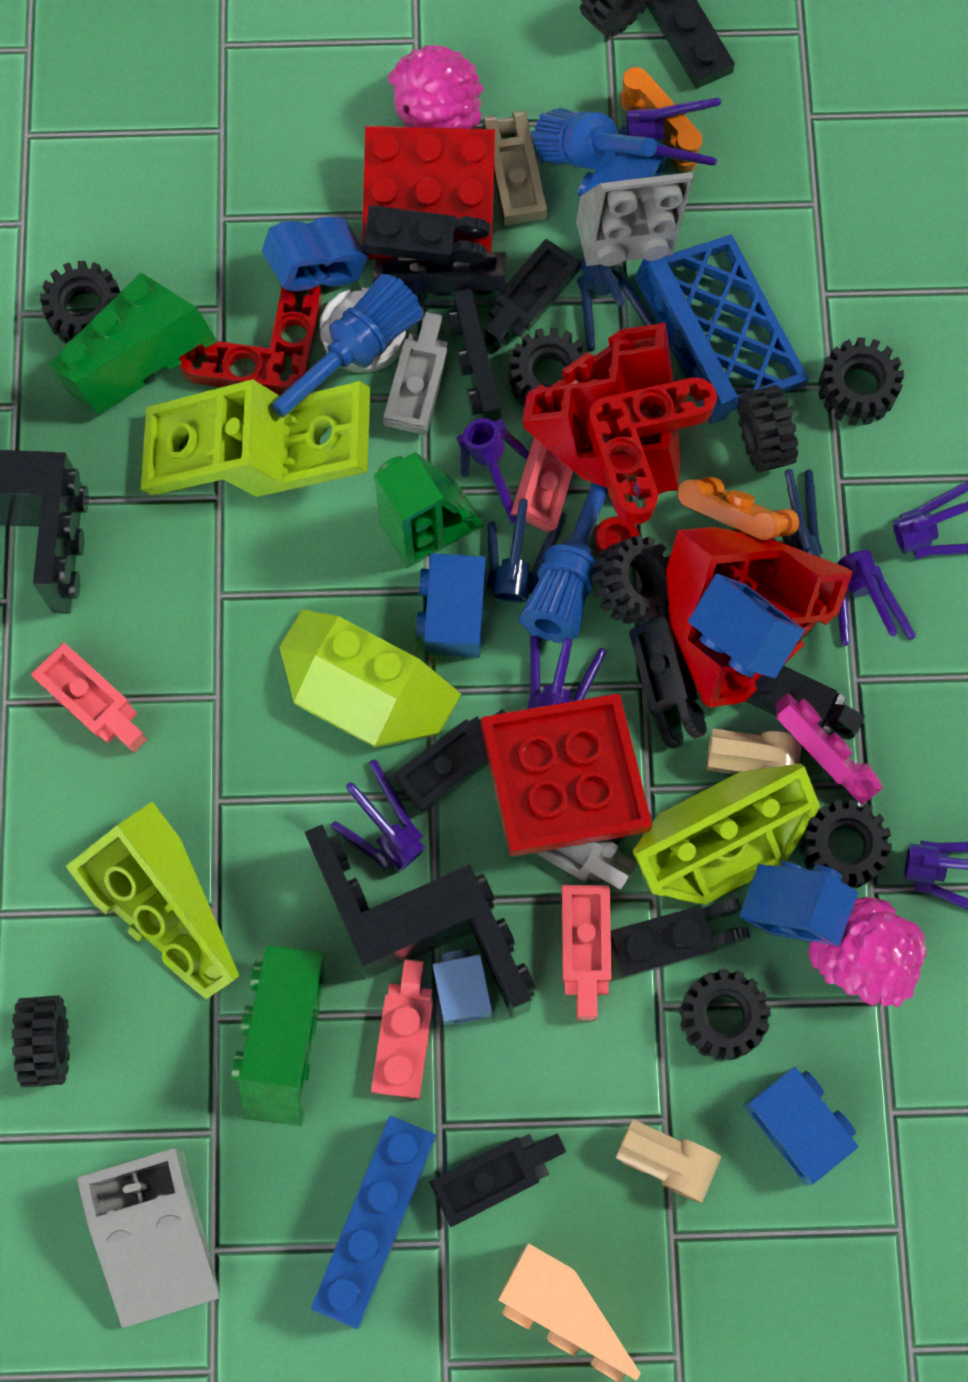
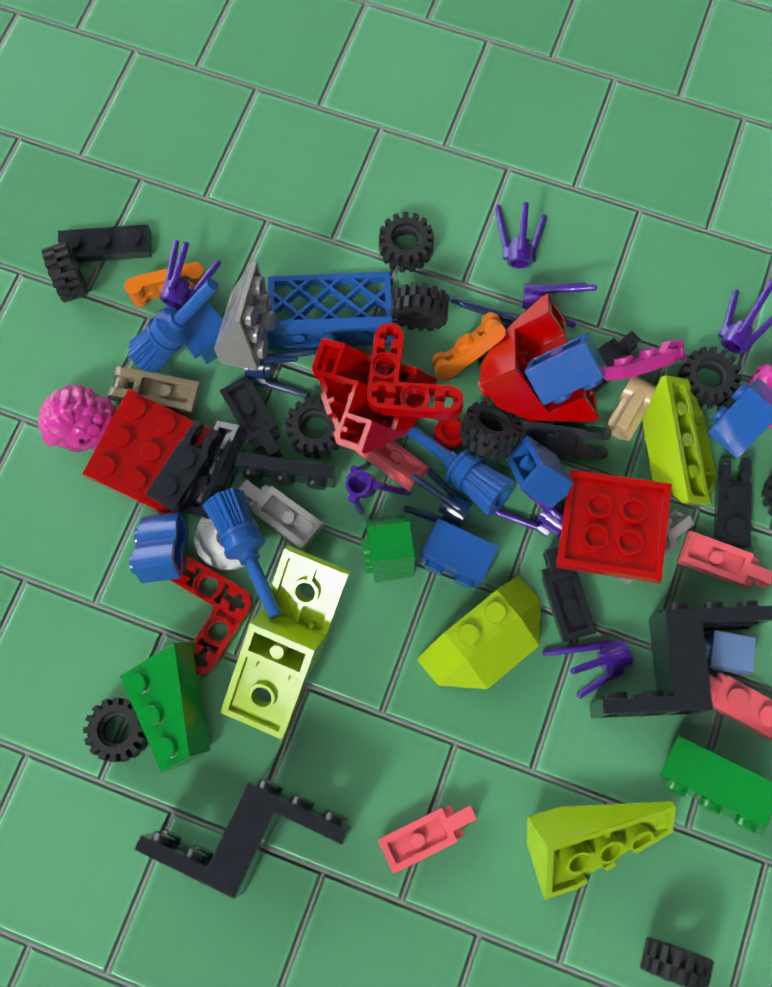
camera: 65 degrees left, 0 degrees up
none -> blue brick [507,435,574,509]

